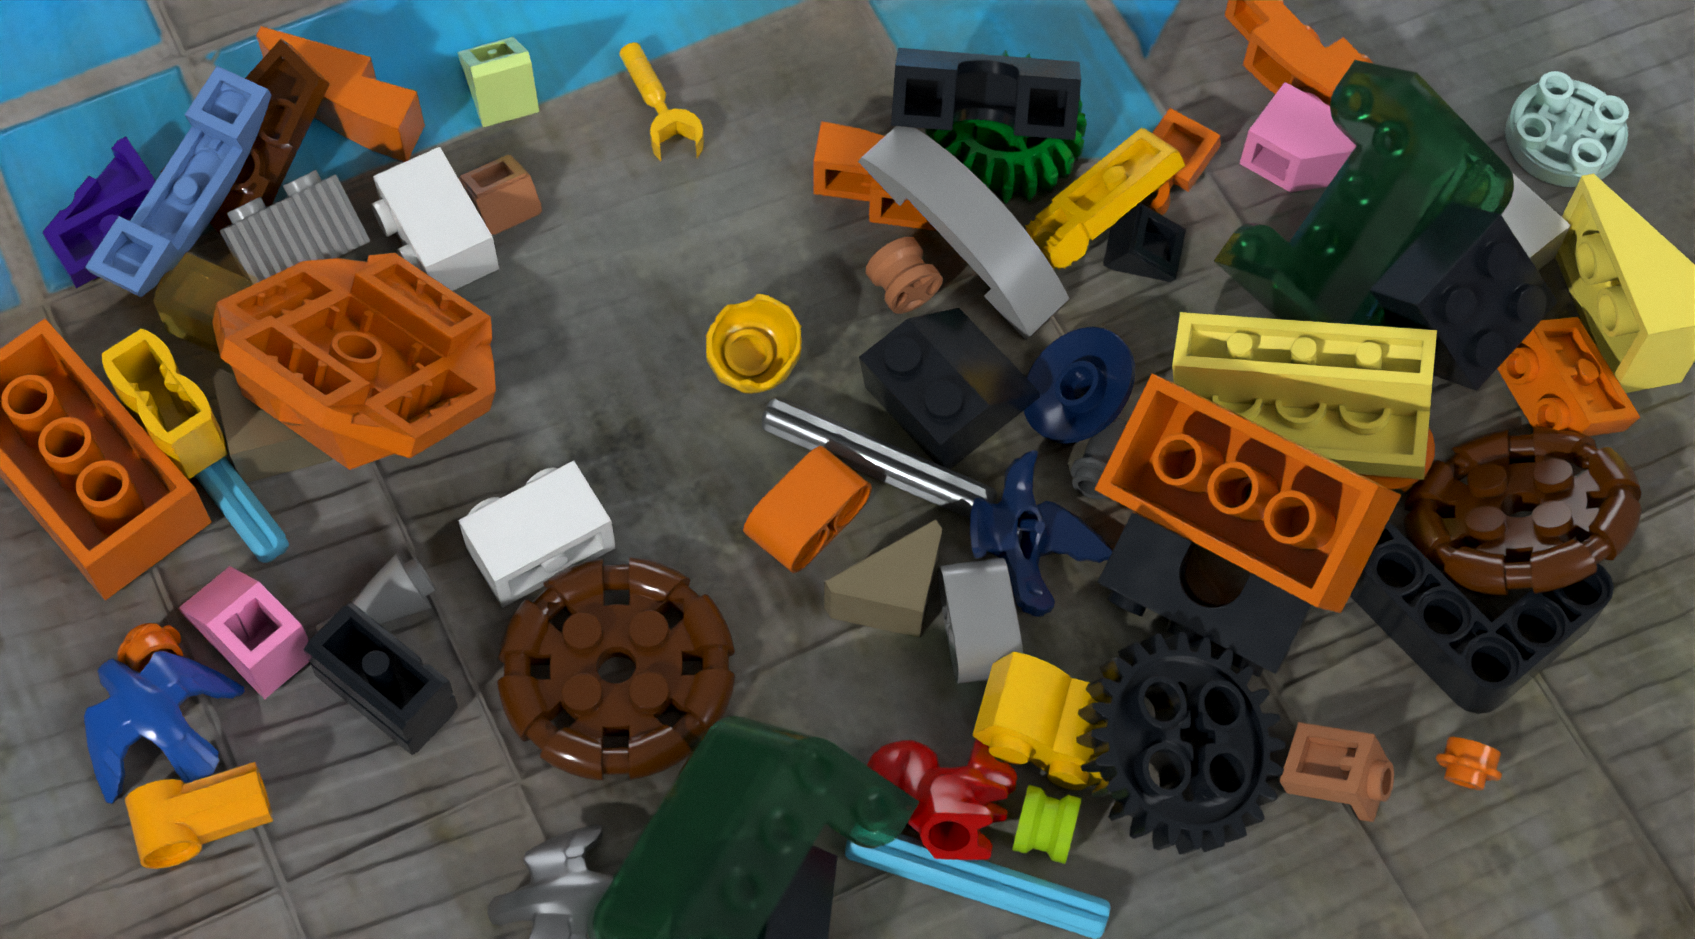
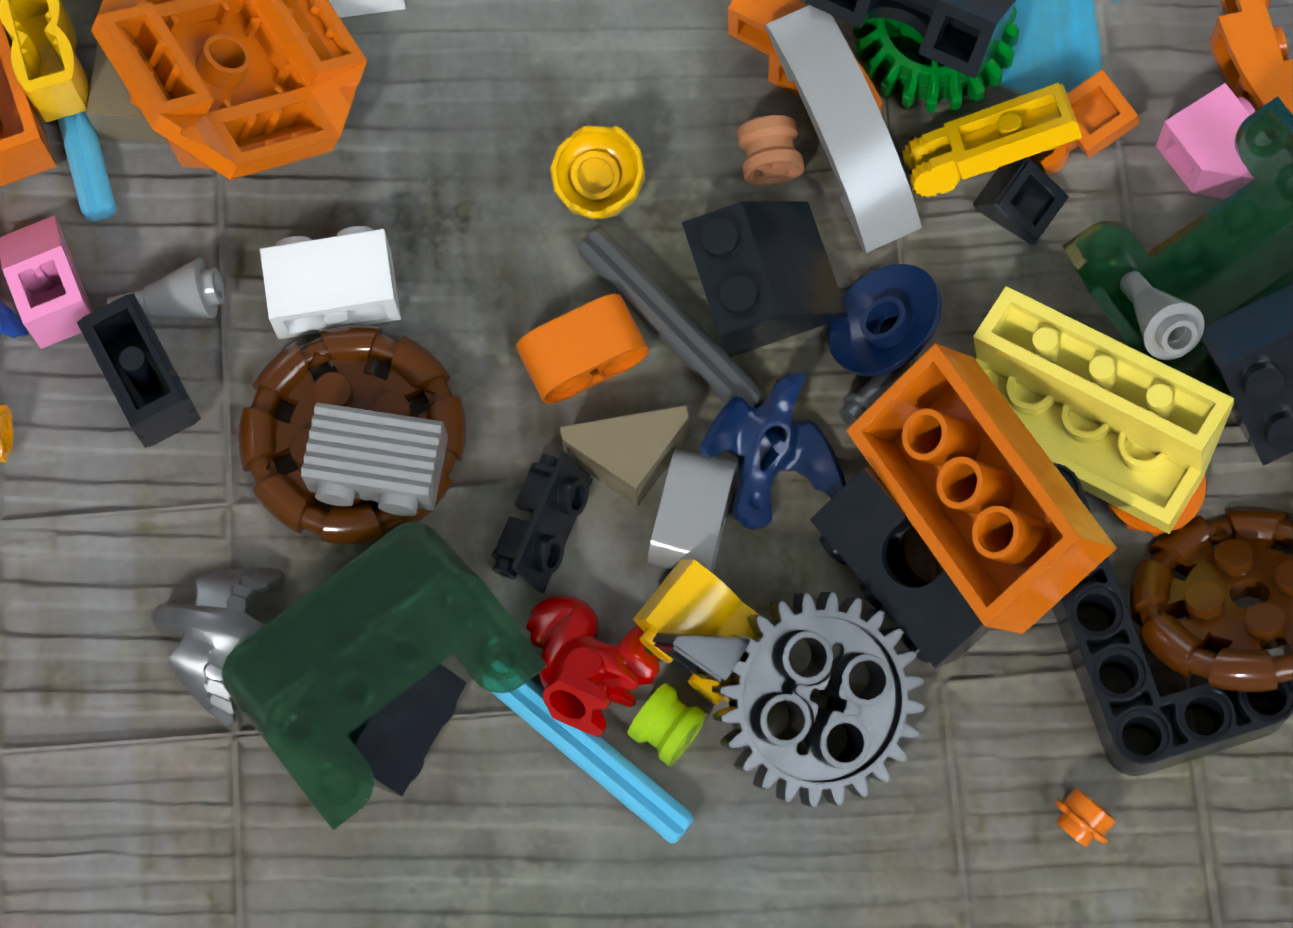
camera: 30 degrees right, 10 degrees up
nougat bracket [1279,722,1394,822] -> none
none -> light grey brick [301,402,448,516]
none -> black hinge [491,452,593,593]
none -> slope [652,632,750,682]
none -> light grey cone [1120,271,1205,360]

